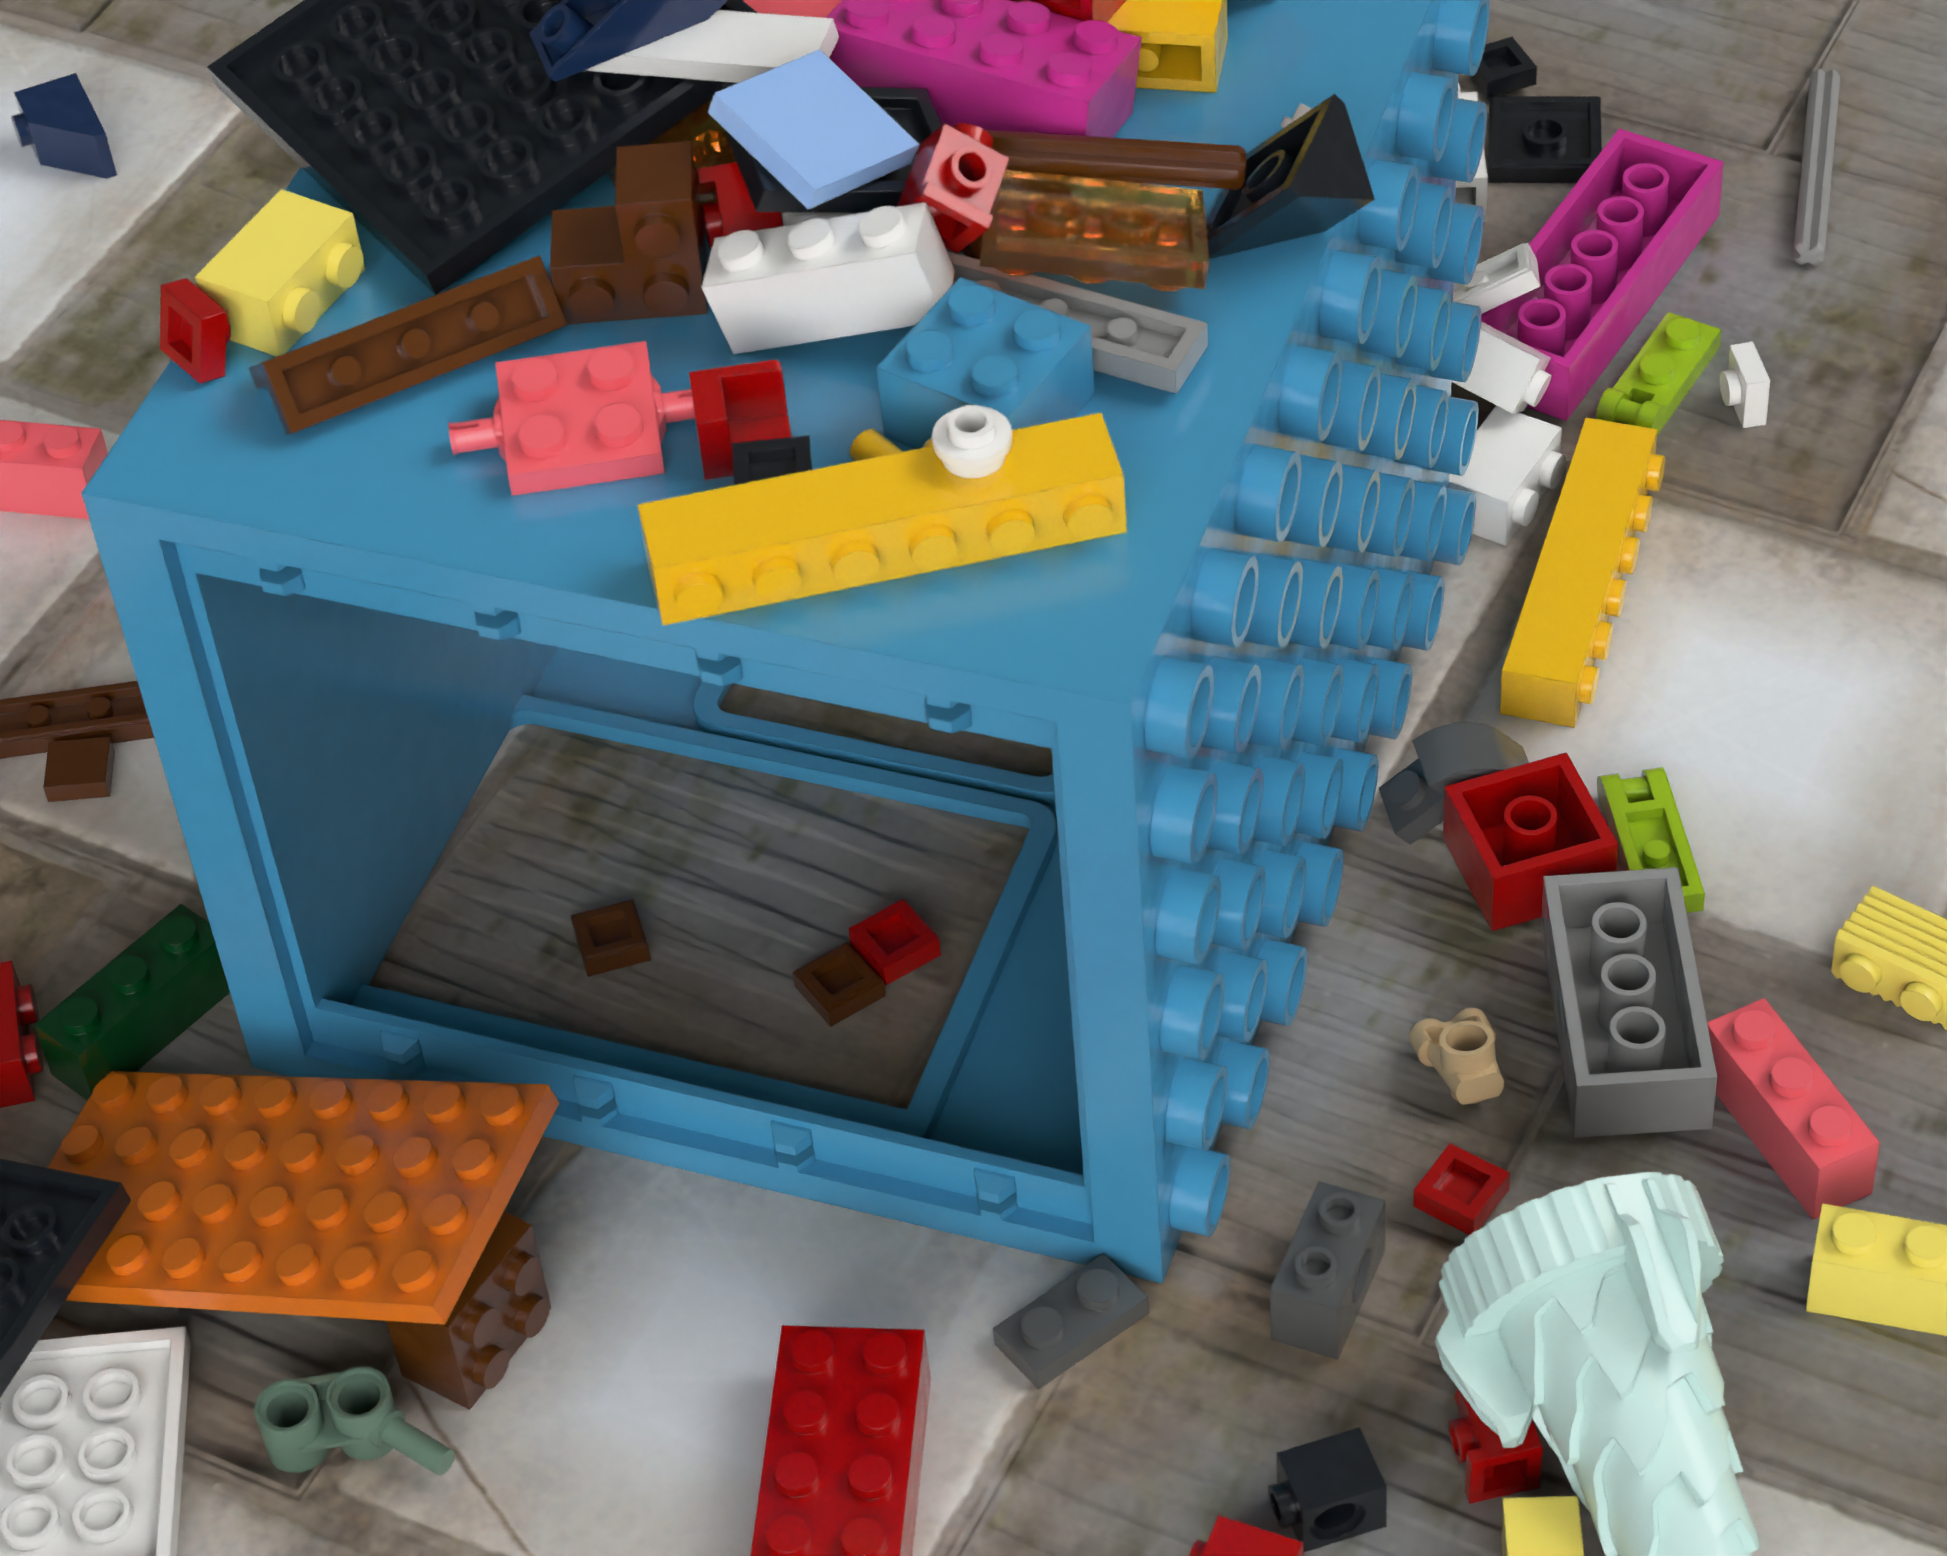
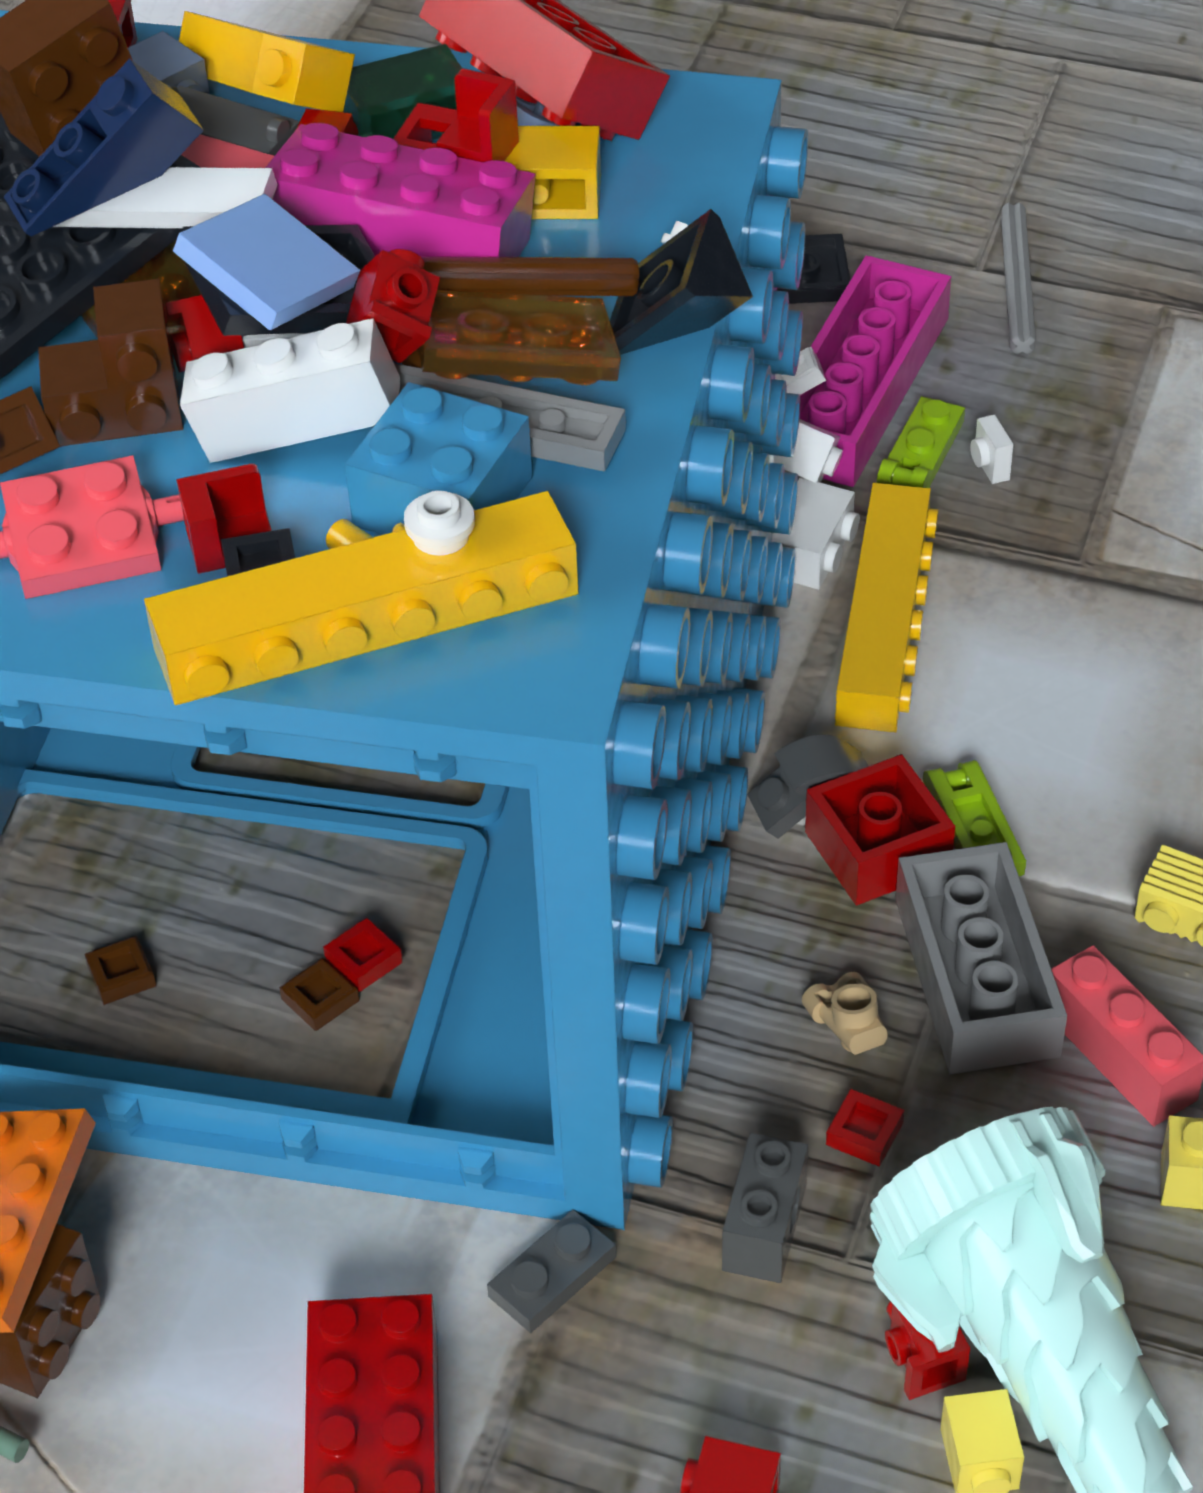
camera: 10 degrees left, 0 degrees up
black brick [1268,1427,1387,1553] -> none

